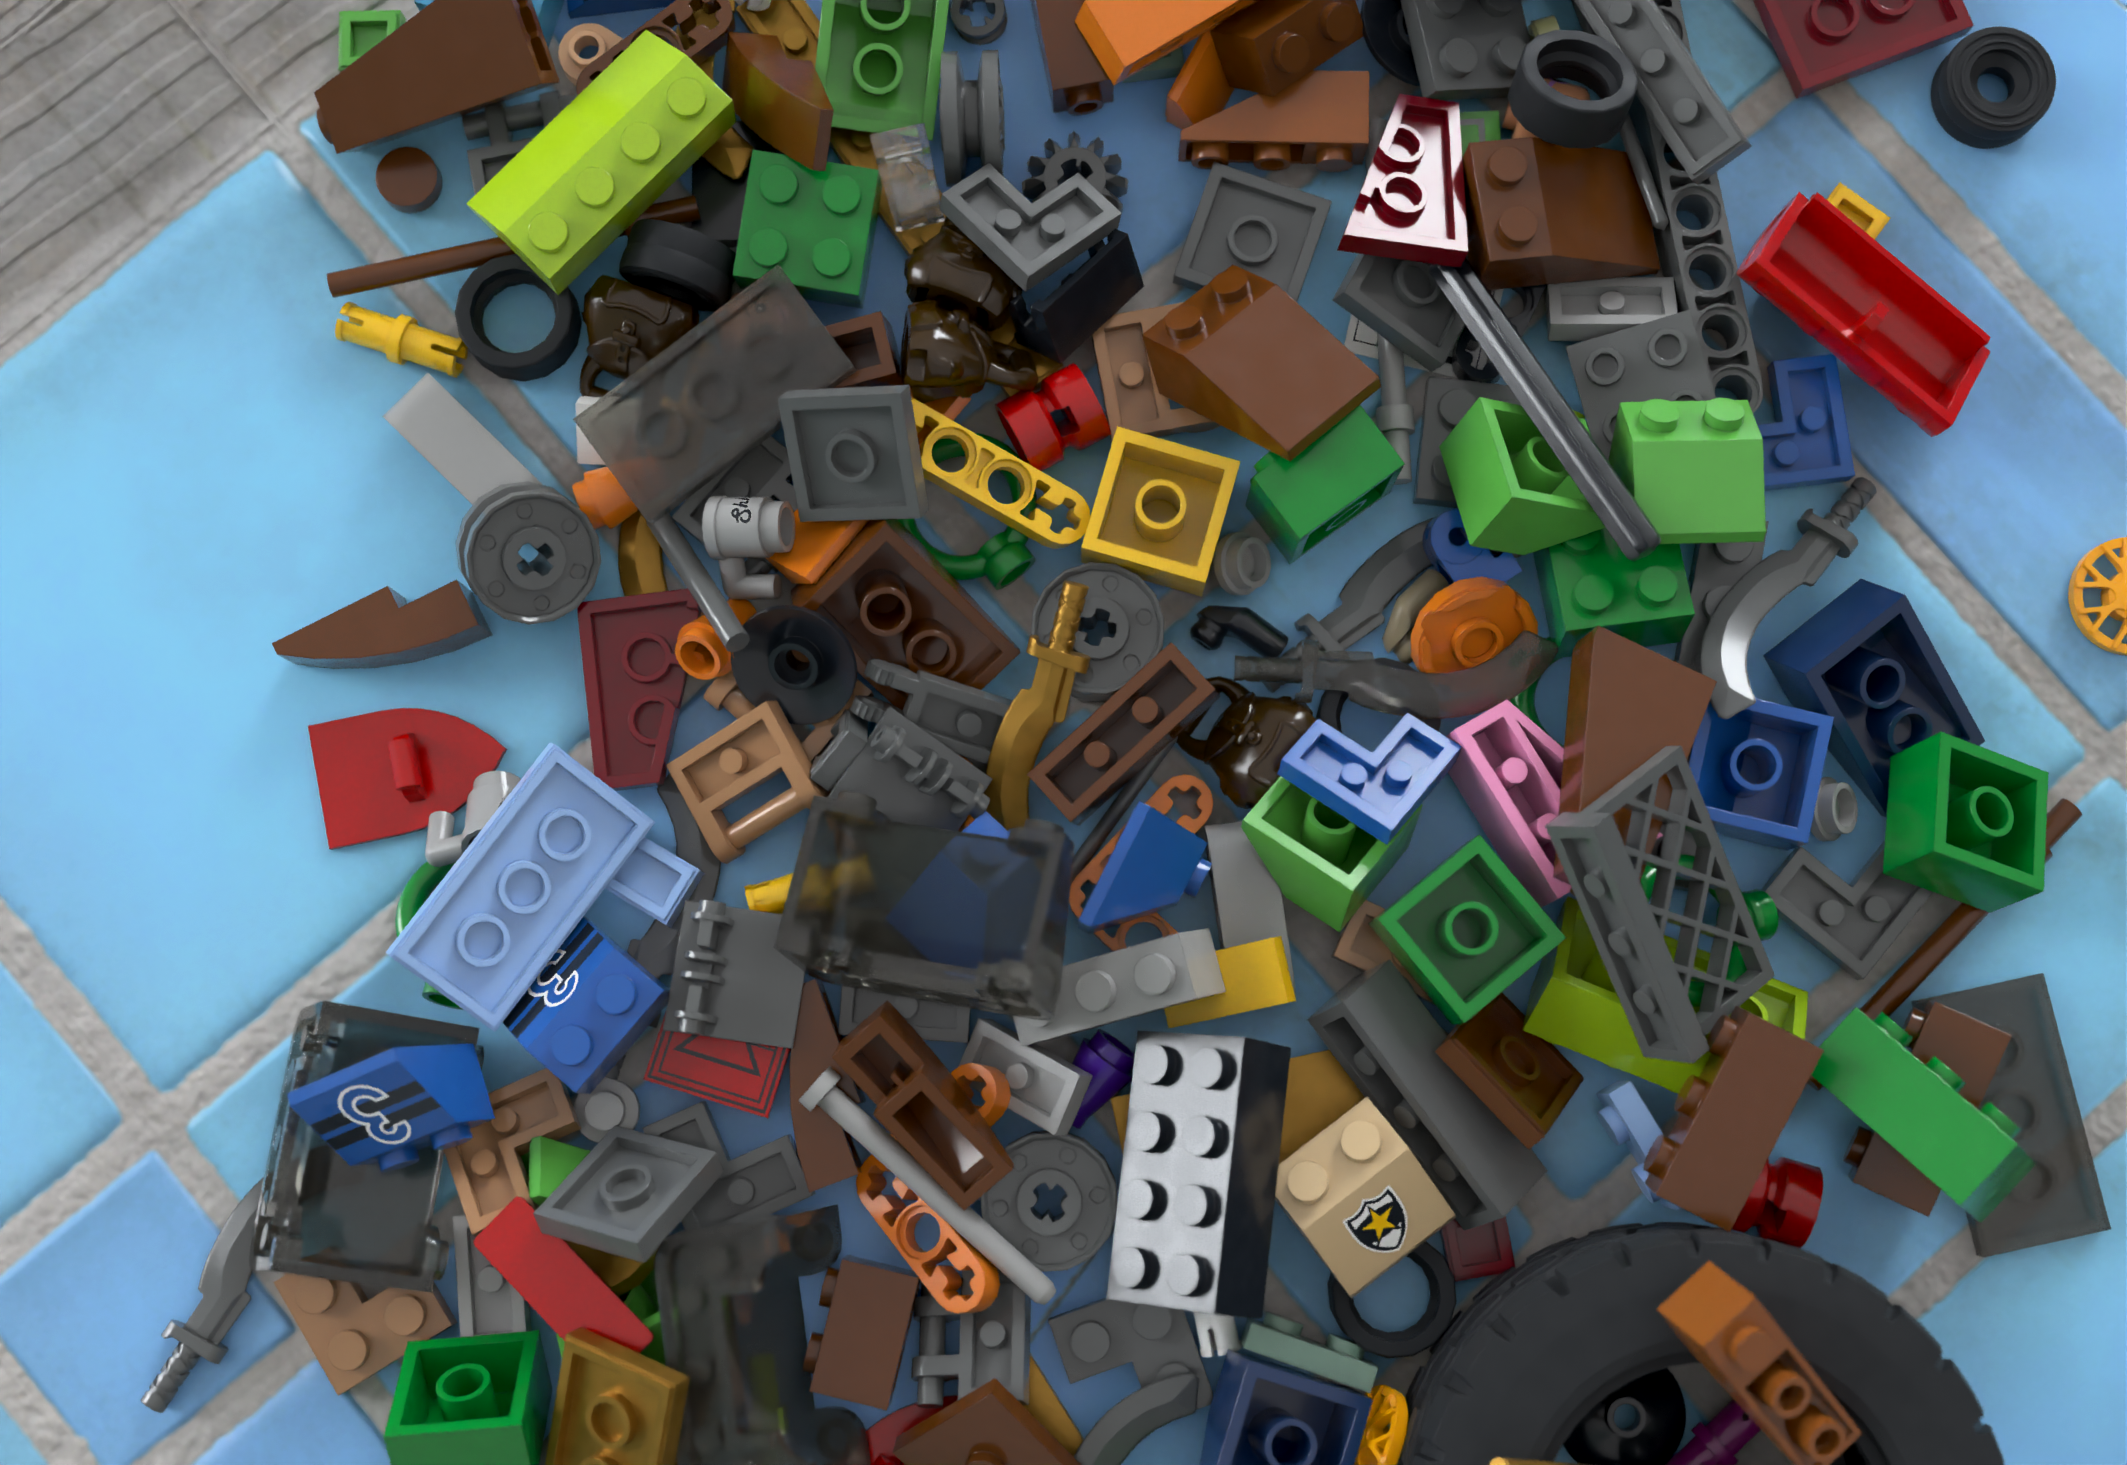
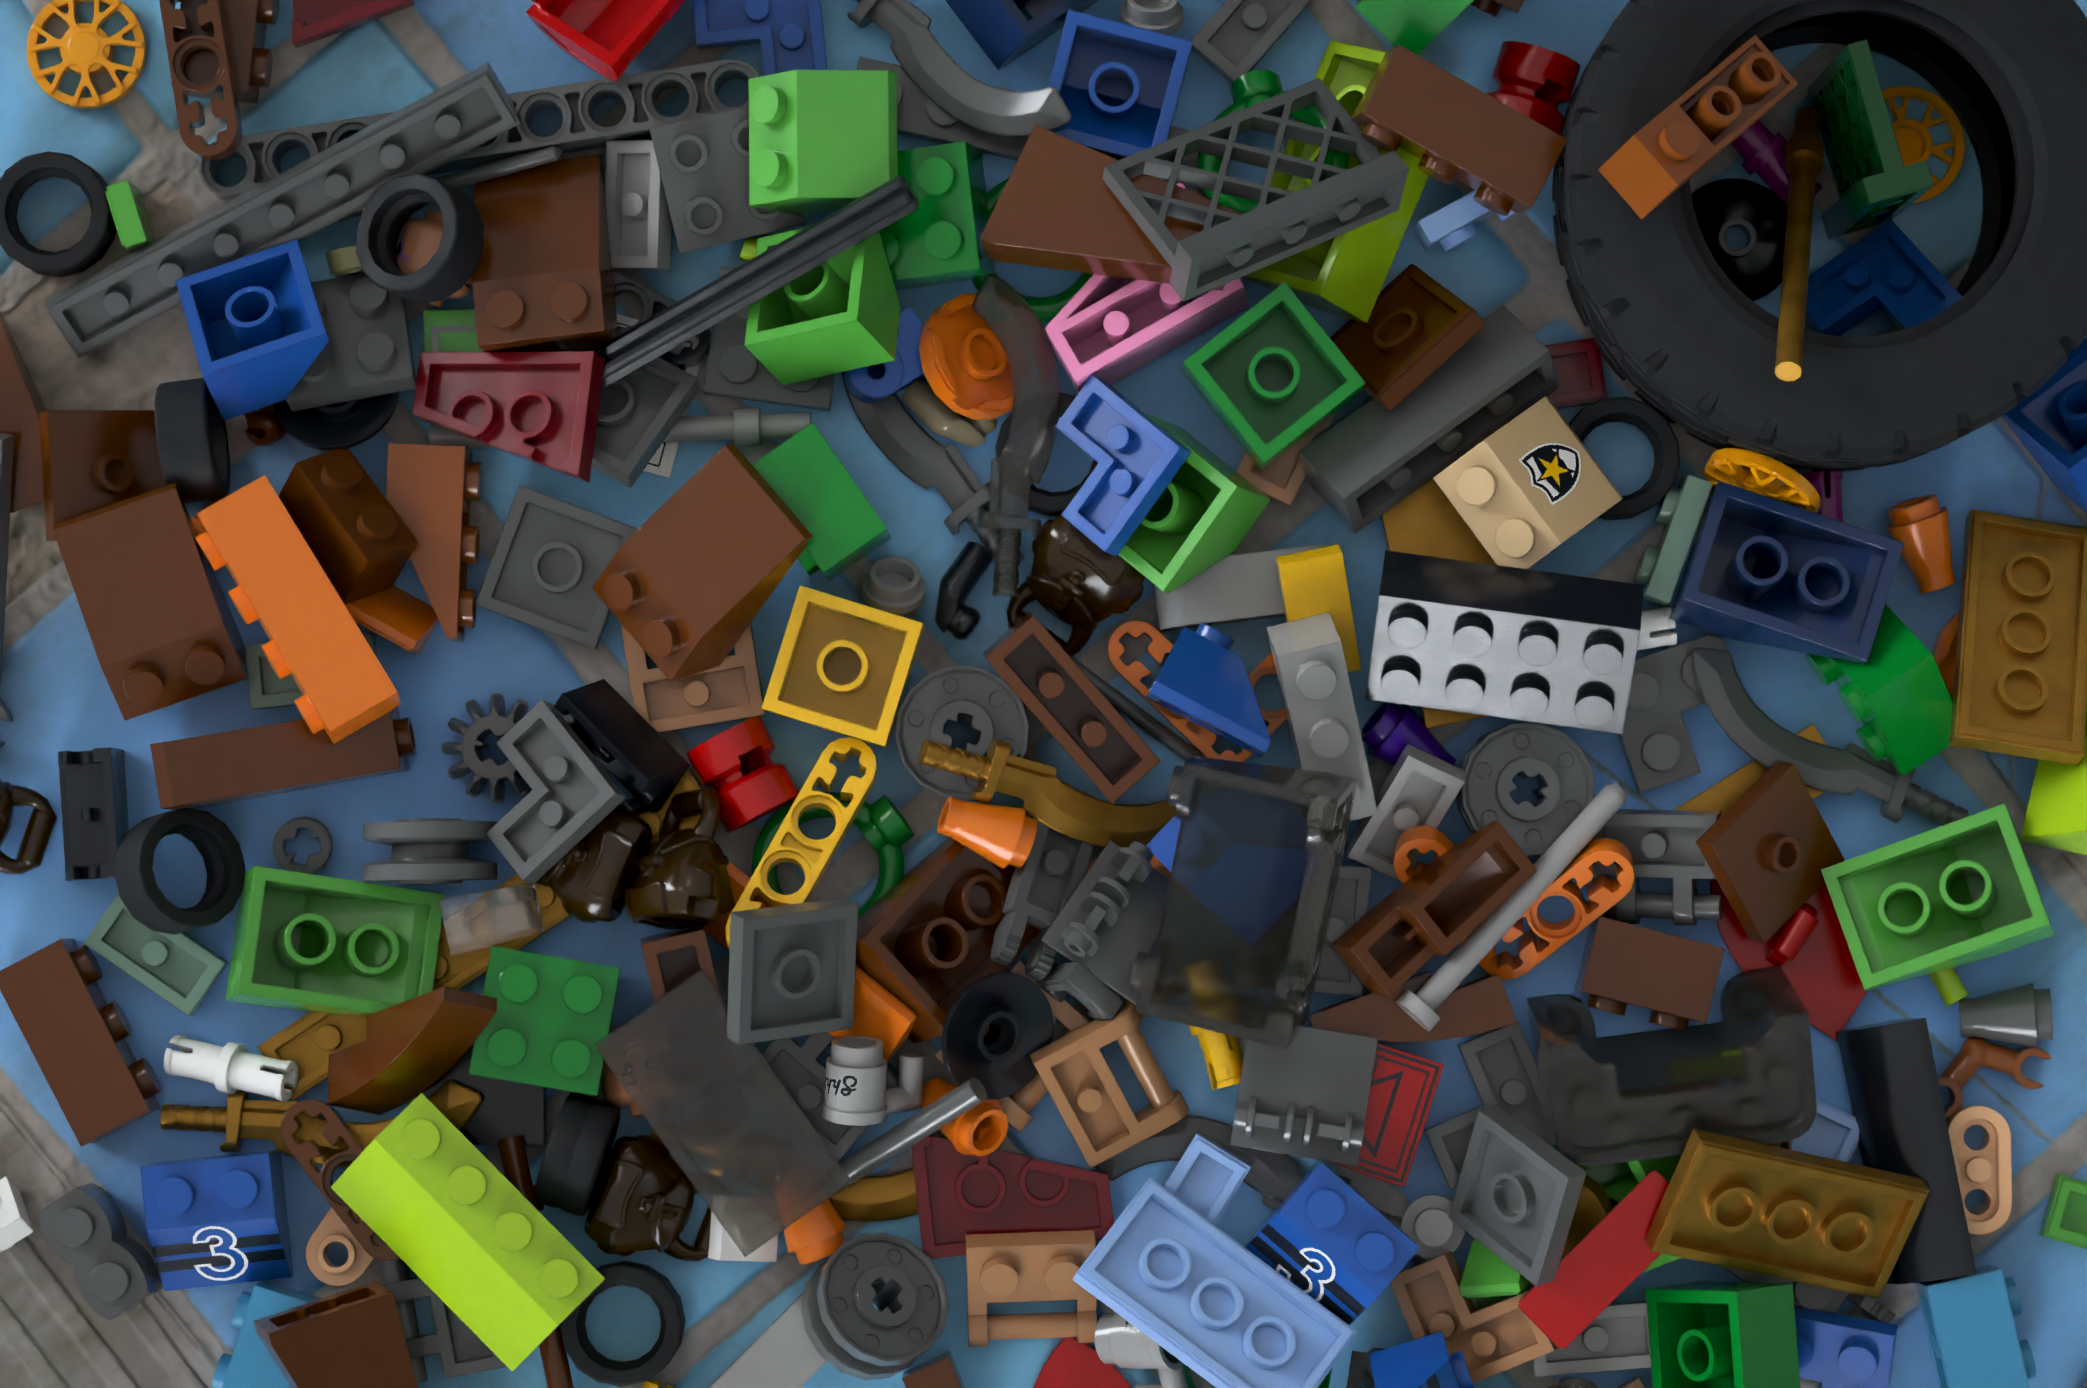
camera: 90 degrees left, 5 degrees up
none -> orange cone [937,796,1038,869]
none -> medium nougat plate [966,1230,1097,1347]

